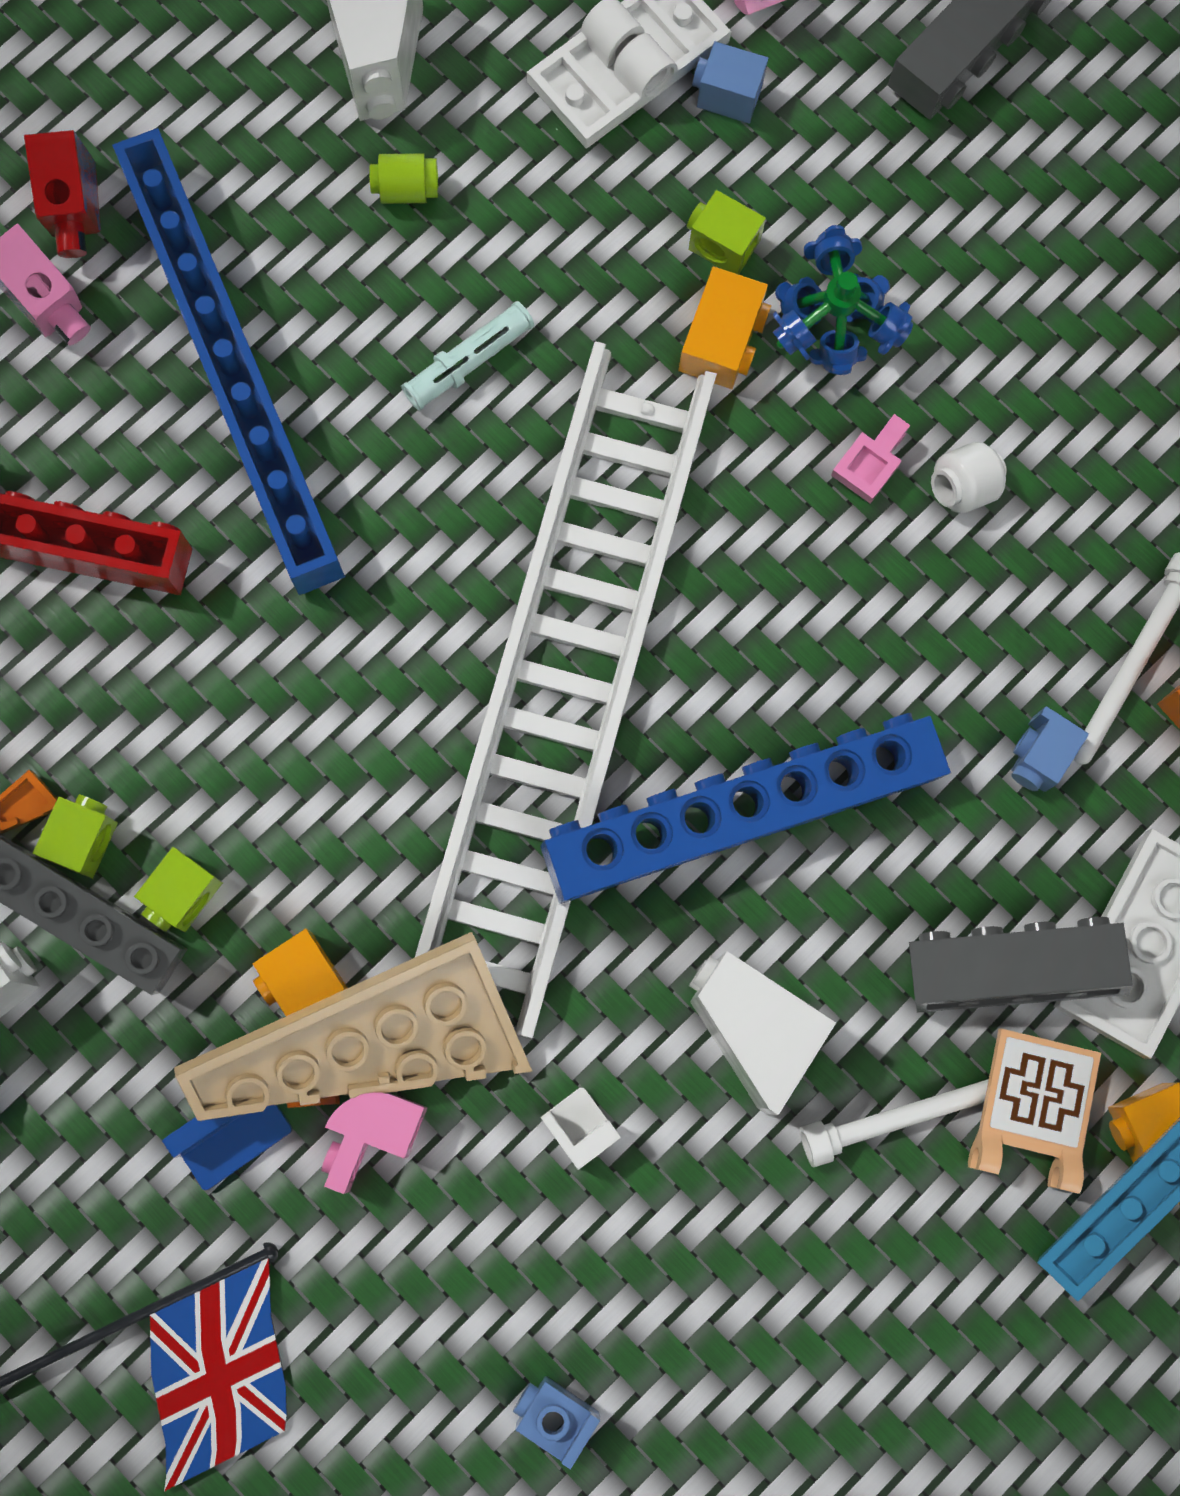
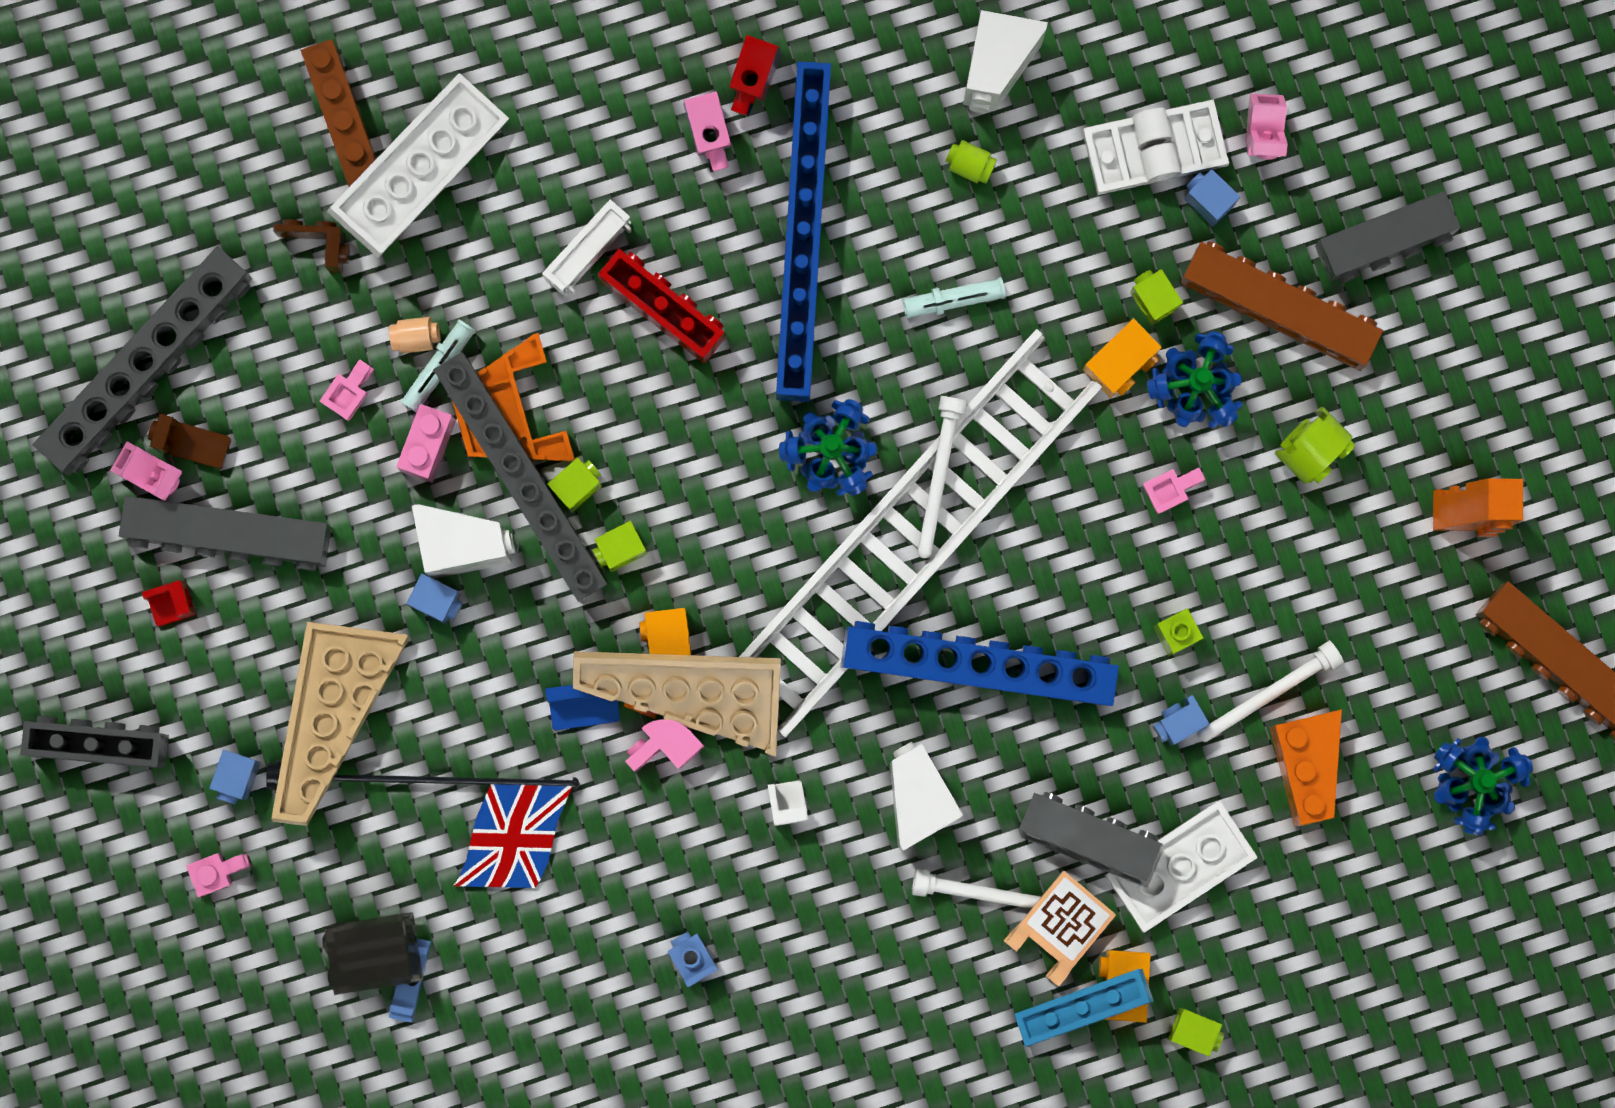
camera: 30 degrees right, 5 degrees up
white head [931,442,1007,514] -> none
none -> blue plant [779,399,877,496]
none -> white piece [918,396,967,558]
none -> lime brick [1153,608,1203,657]
none -> dark orange brick [1179,241,1383,371]
none -> lime brick [1275,407,1355,484]

